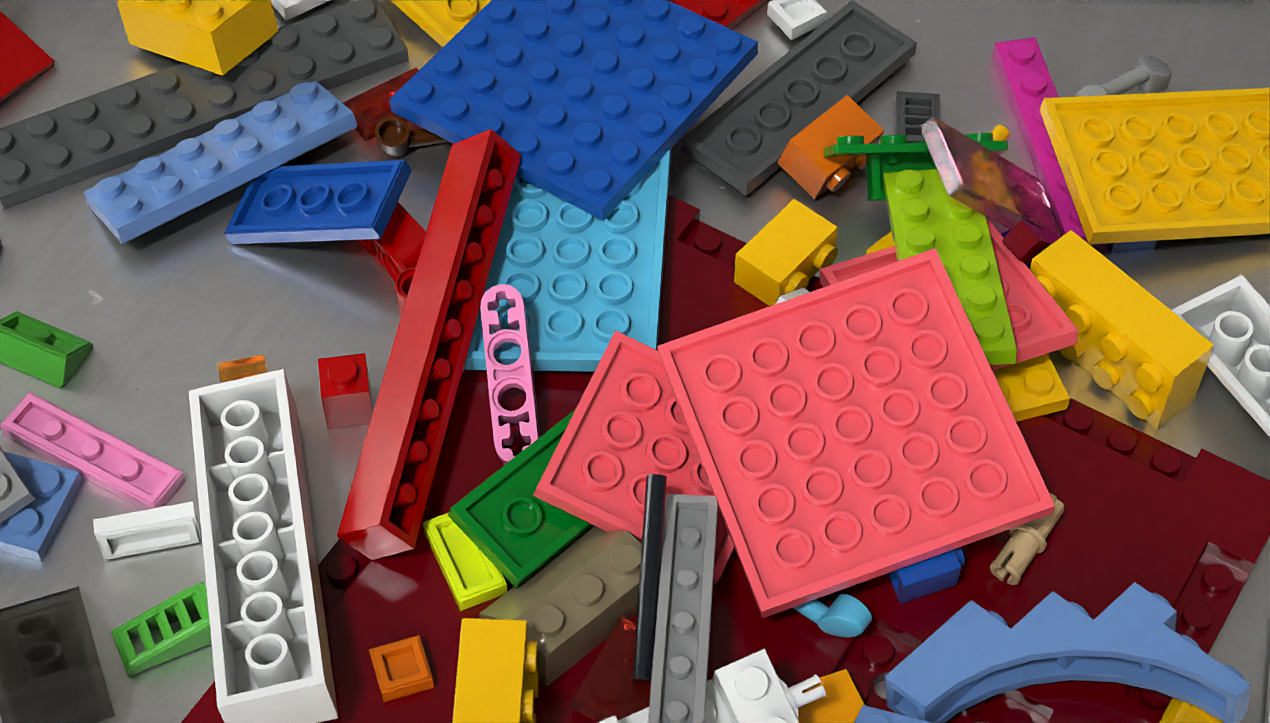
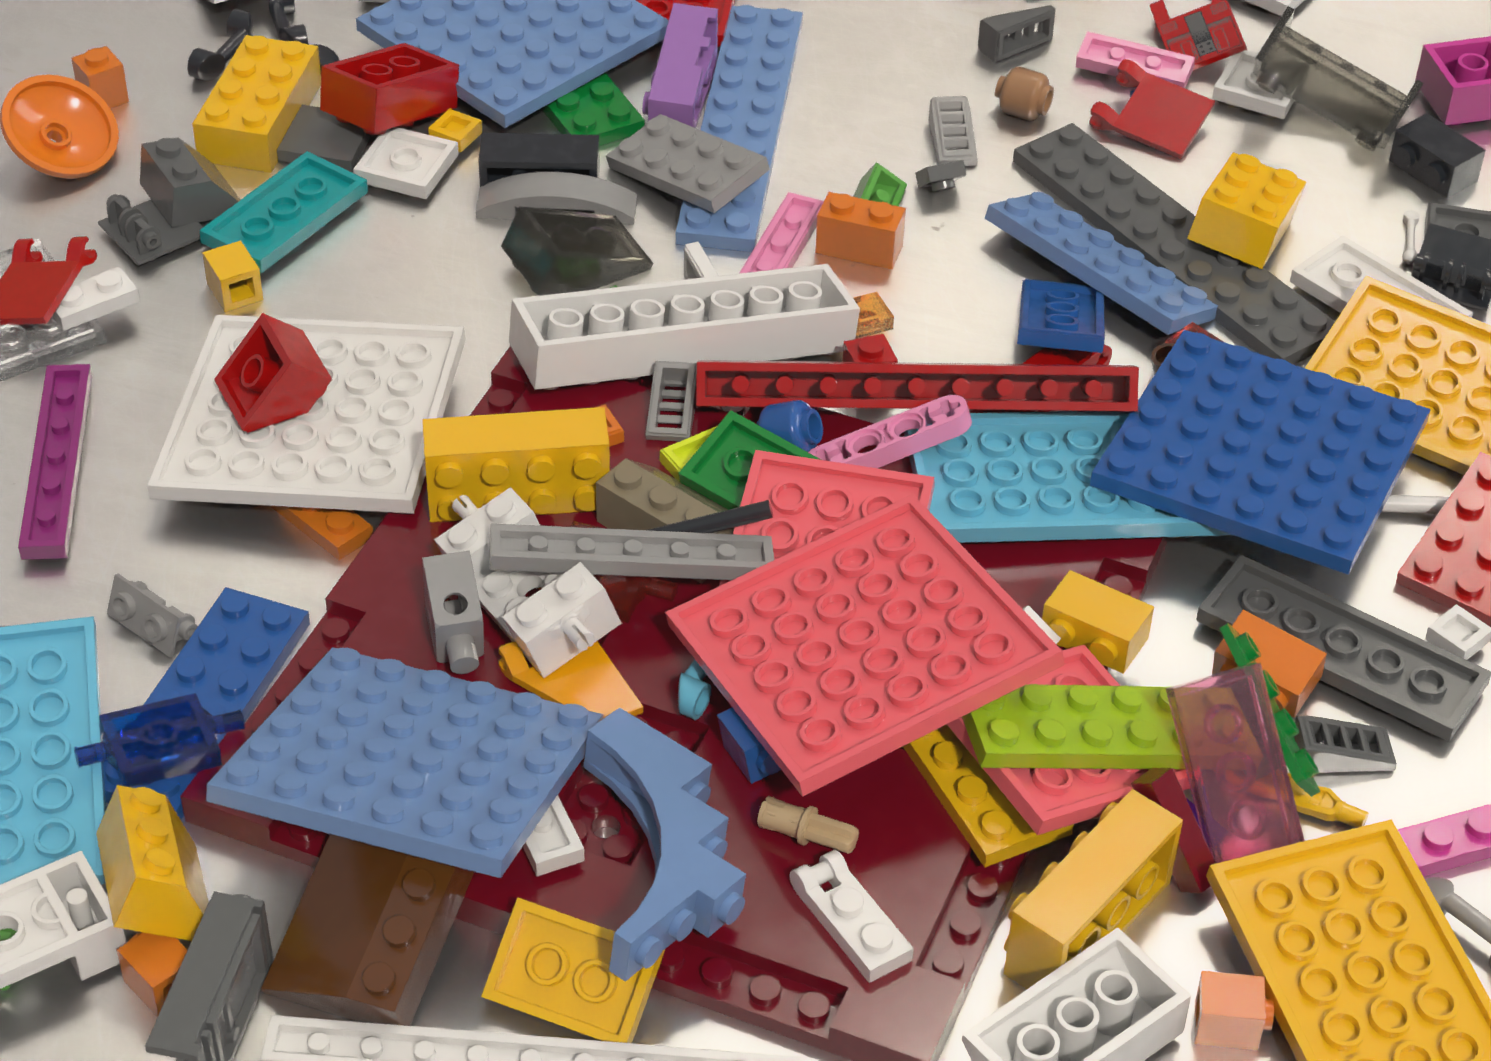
camera: 80 degrees right, 10 degrees down
none -> light grey slope [646,361,697,442]
none -> blue head [755,400,823,452]
none -> white plate [789,850,914,983]
none -> orange brick [815,192,906,270]
none -> dark grey plate [915,160,966,192]
none -> orange brick [1194,970,1274,1051]

